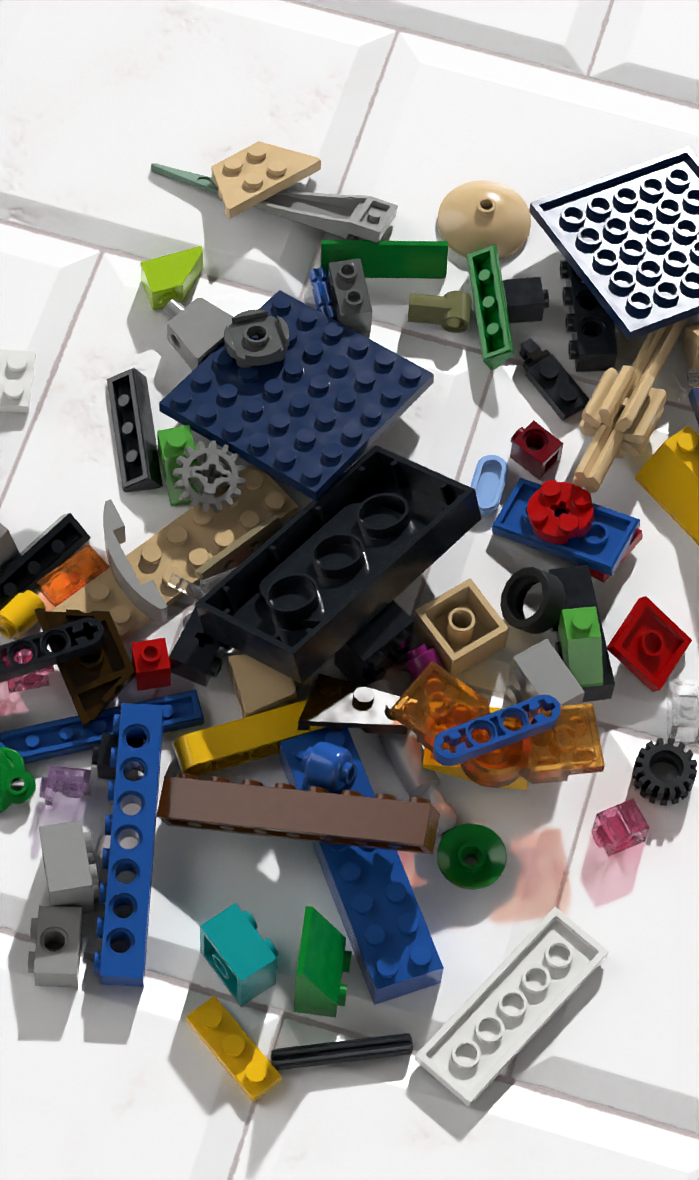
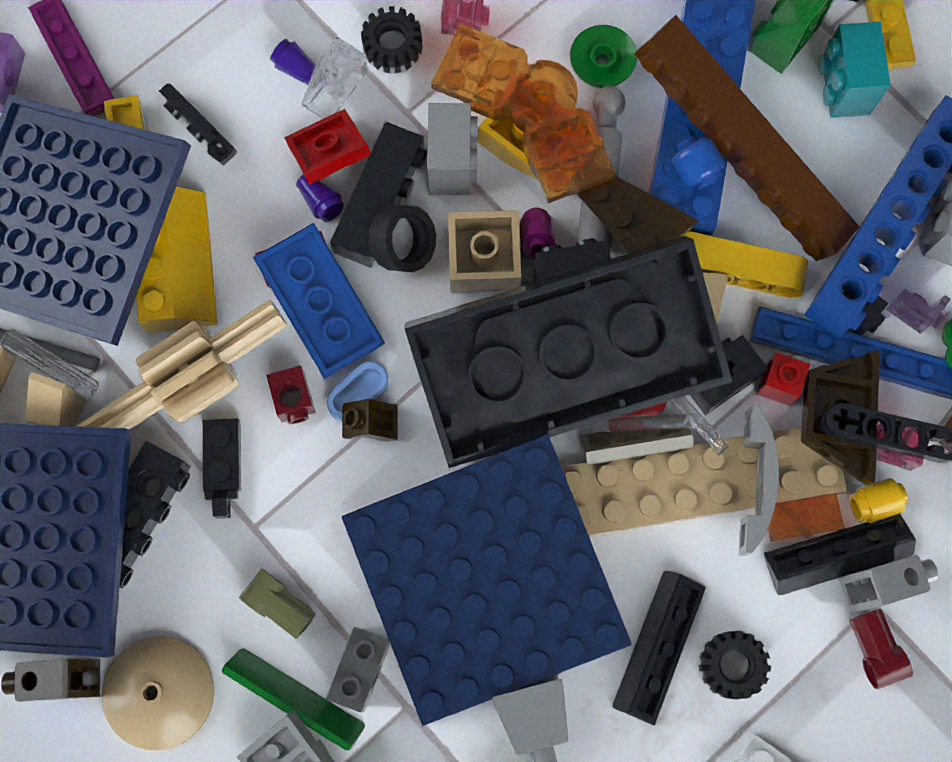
camera: 145 degrees left, 15 degrees up
bright green slope [157,425,199,506] -> none
light grey gear [172,440,245,514] -> none
dark grey plate [224,310,289,368] -> none
blue axle [309,267,337,321] -> none
blue beam [433,694,561,766] -> none
green slope [466,244,514,370] -> none
black brick [503,277,549,324] -> none
red plate [527,480,594,544] -> none
bright green slope [558,606,603,688] -> none
none -> torso [1,659,100,702]
none -> dark purple cone [296,175,344,222]
none -> dark brown bracket [342,399,398,442]
none -> black tyre [699,630,771,700]

